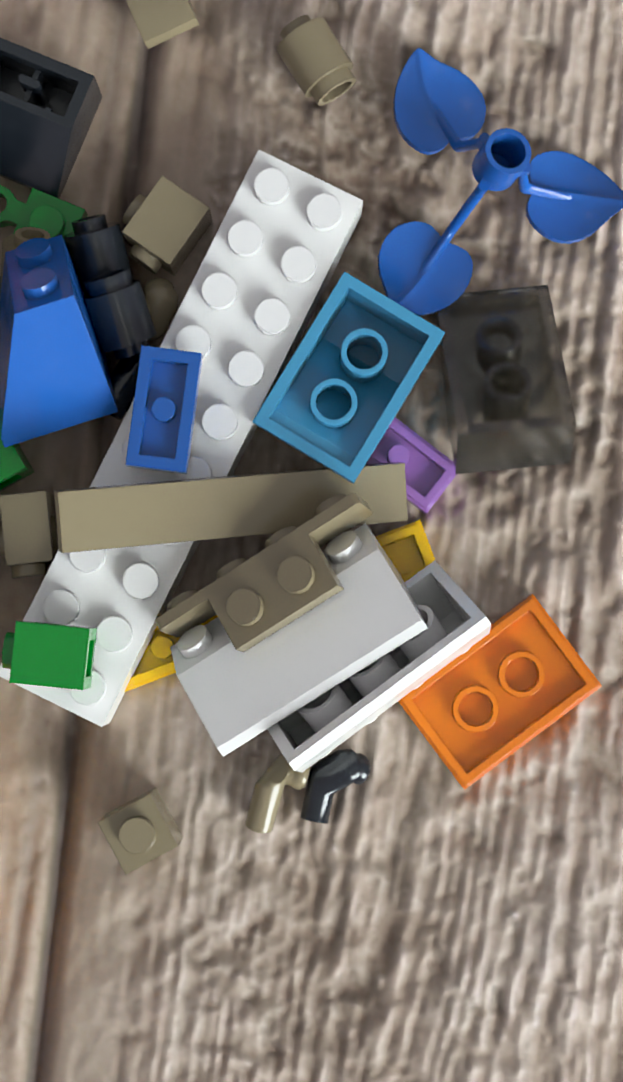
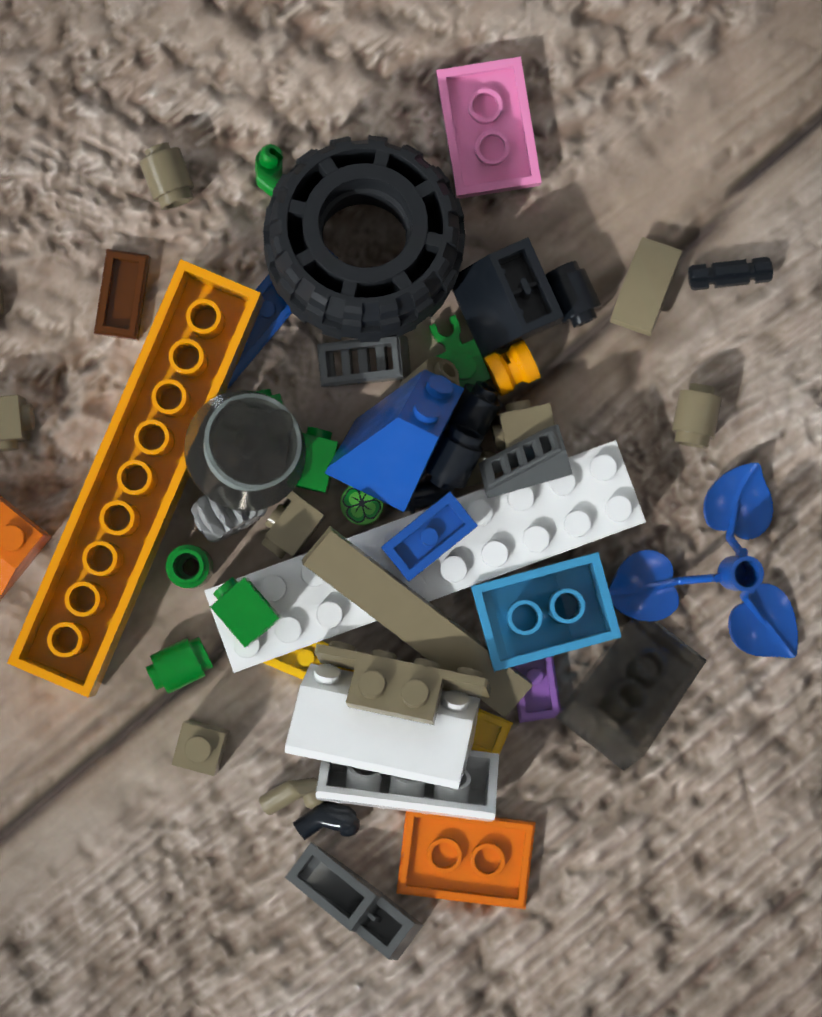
camera: 45 degrees right, 0 degrees up
none -> green brick [146,636,214,694]
none -> dark grey slope [285,843,423,960]
none -> tile [340,486,384,525]
none -> dark grey slope [478,424,572,499]
none -> light orange wheel [483,339,541,396]
none -> black brick [546,260,602,328]

